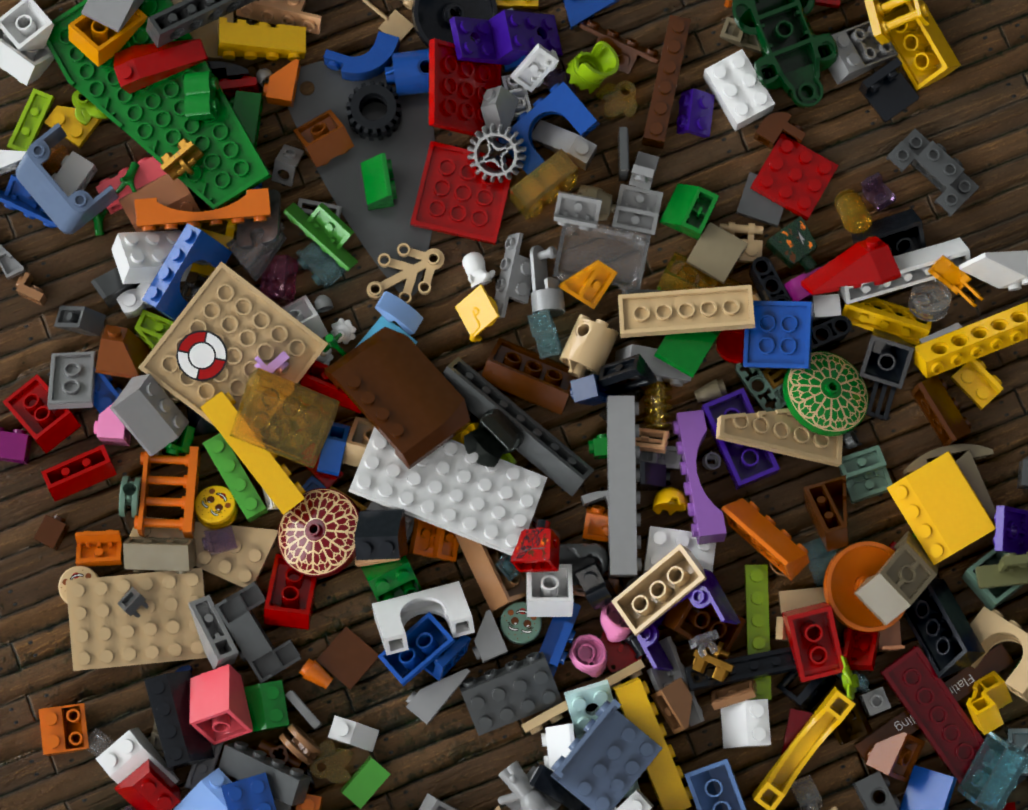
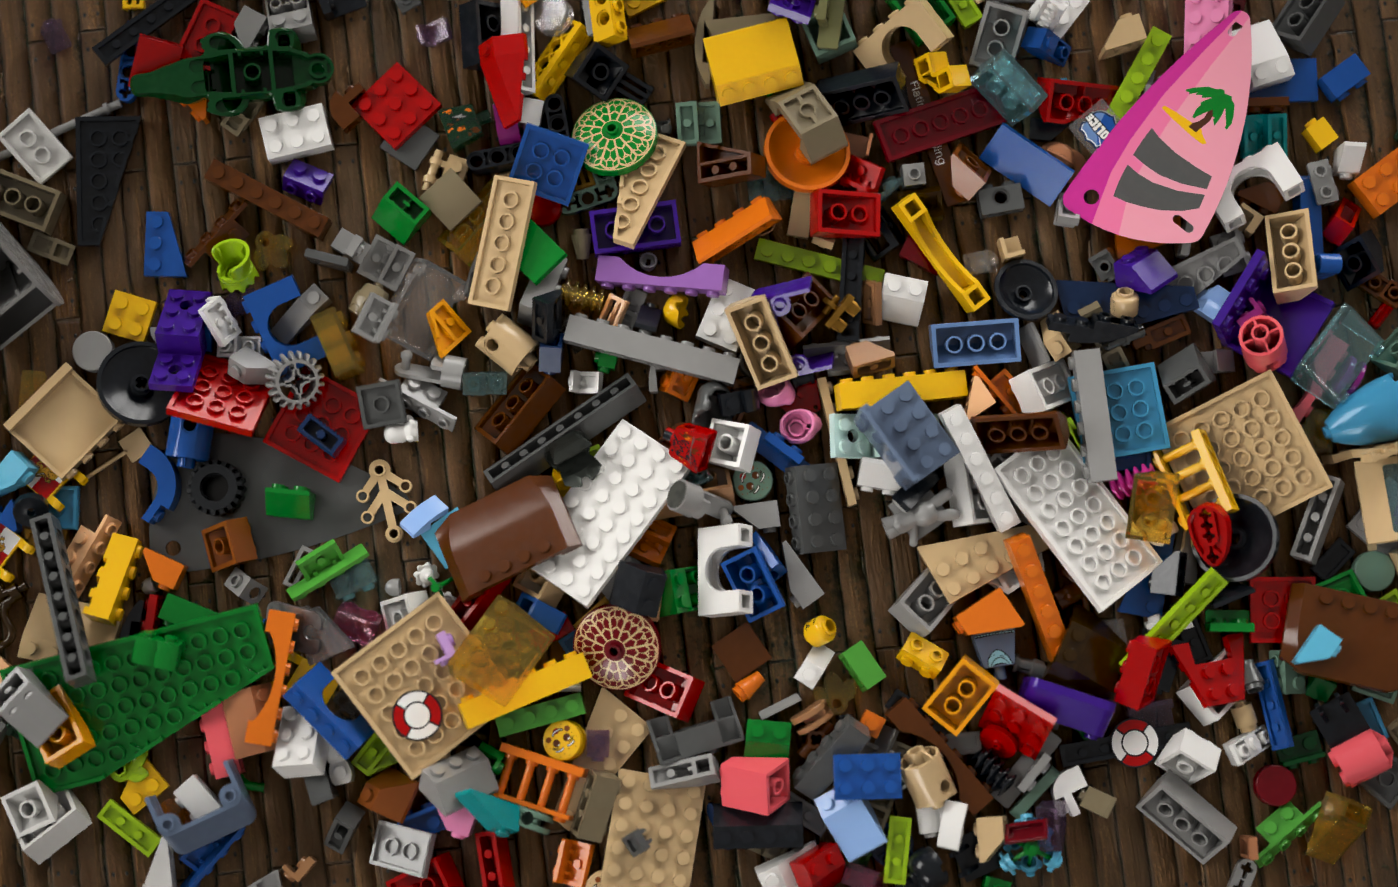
camera: 75 degrees left, 5 degrees up
red wedge [114,39,208,94] -> none
green bar [115,162,140,194] -> none
pearl gold hips [160,138,204,180] -> none
yellow hat [455,284,500,342] -> none
clear tile [688,630,719,658] -> none
clear yellow piece [834,189,872,234] -> none
lime plate [841,656,860,700] -> none
none -> light grey slope [234,5,269,48]
none -> dark blue brick [297,414,347,459]
none -> dark grey plate [356,379,408,430]
none -> teal slope [455,788,520,837]
none -> white bracket [568,370,604,394]
none -> light grey piece [667,479,734,525]
none -> yellow head [804,615,836,647]

